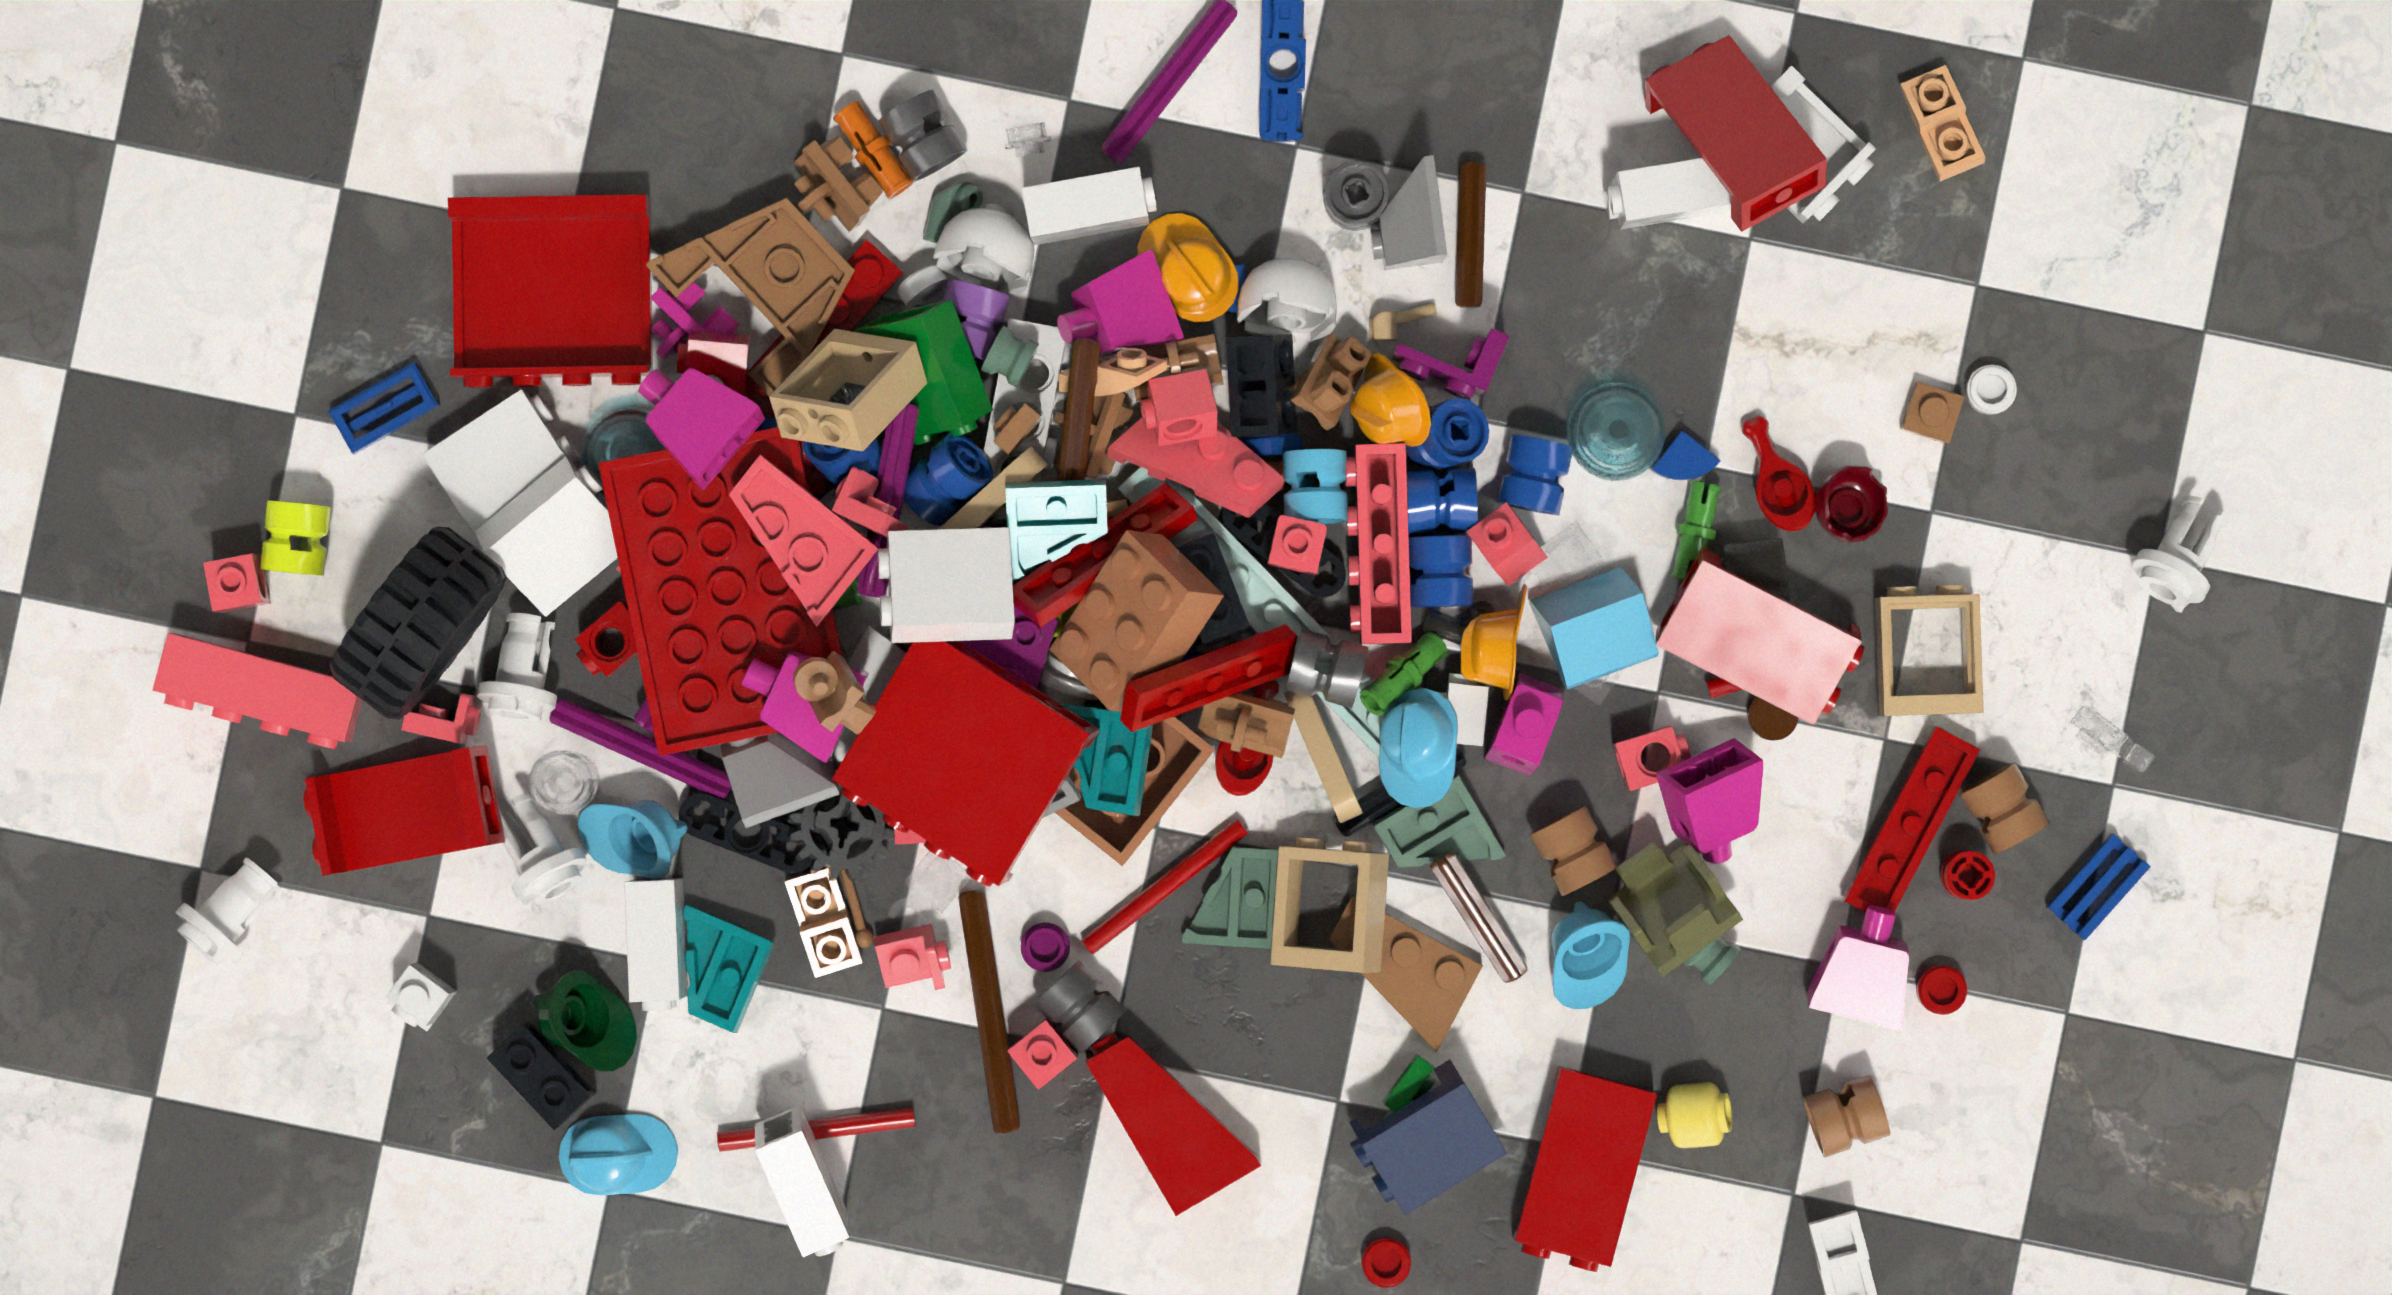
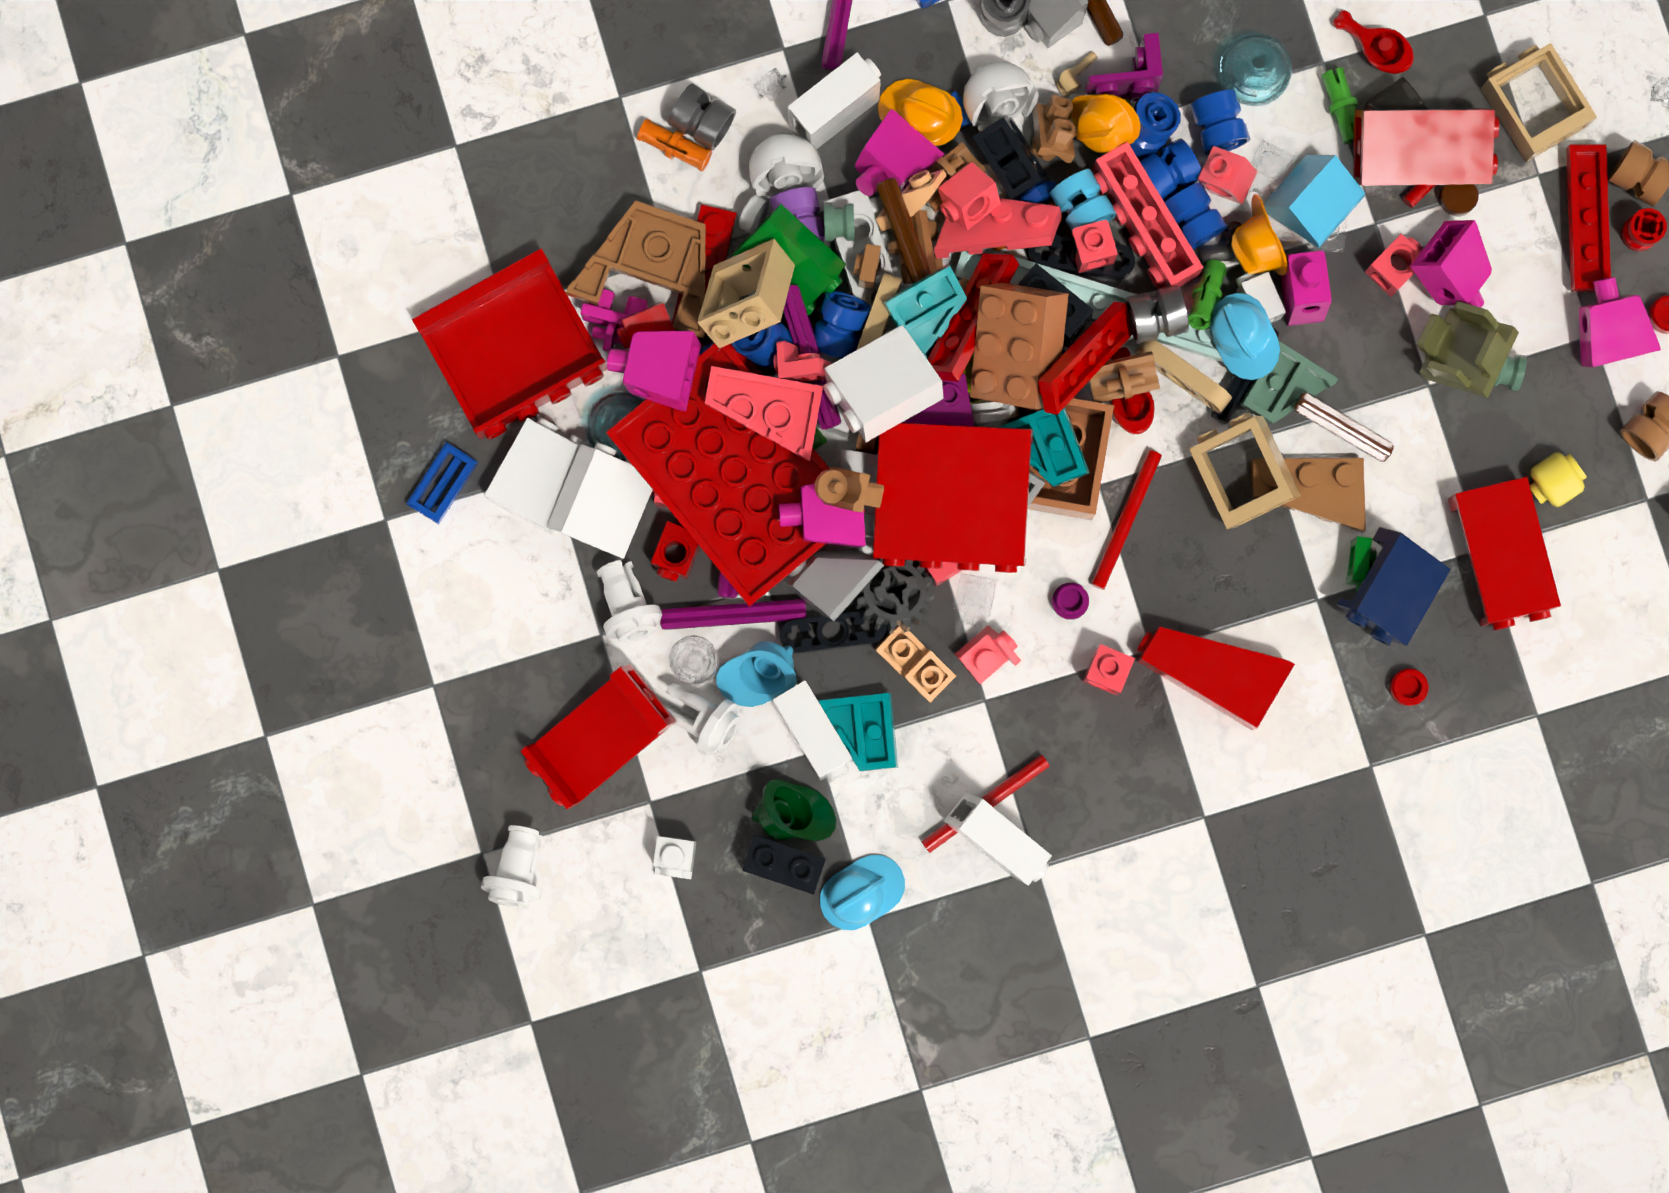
camera: 30 degrees left, 5 degrees down
coral brick [152,633,363,749] -> none
coral brick [203,553,271,613] -> none
neon yellow wheel [260,500,331,576] -> none
black tyre [330,526,506,720] -> none
coral bracket [401,693,481,744] -> none
medium nougat hips [794,136,883,232] -> none
medium nougat hinge [840,852,874,948] -> none
sand green arm [923,182,983,243] -> none
reddish brown axle [958,890,1020,1134] -> none
flat silver wheel [1033,960,1127,1054] -> none
sand green wing [1182,847,1278,949] -> none
medium nougat wheel [1529,805,1618,896] -> none
medium azure piece [1551,901,1630,1009] -> none
blue tile [1651,431,1721,480] -> none
dark red hair [1814,466,1888,543] -> none

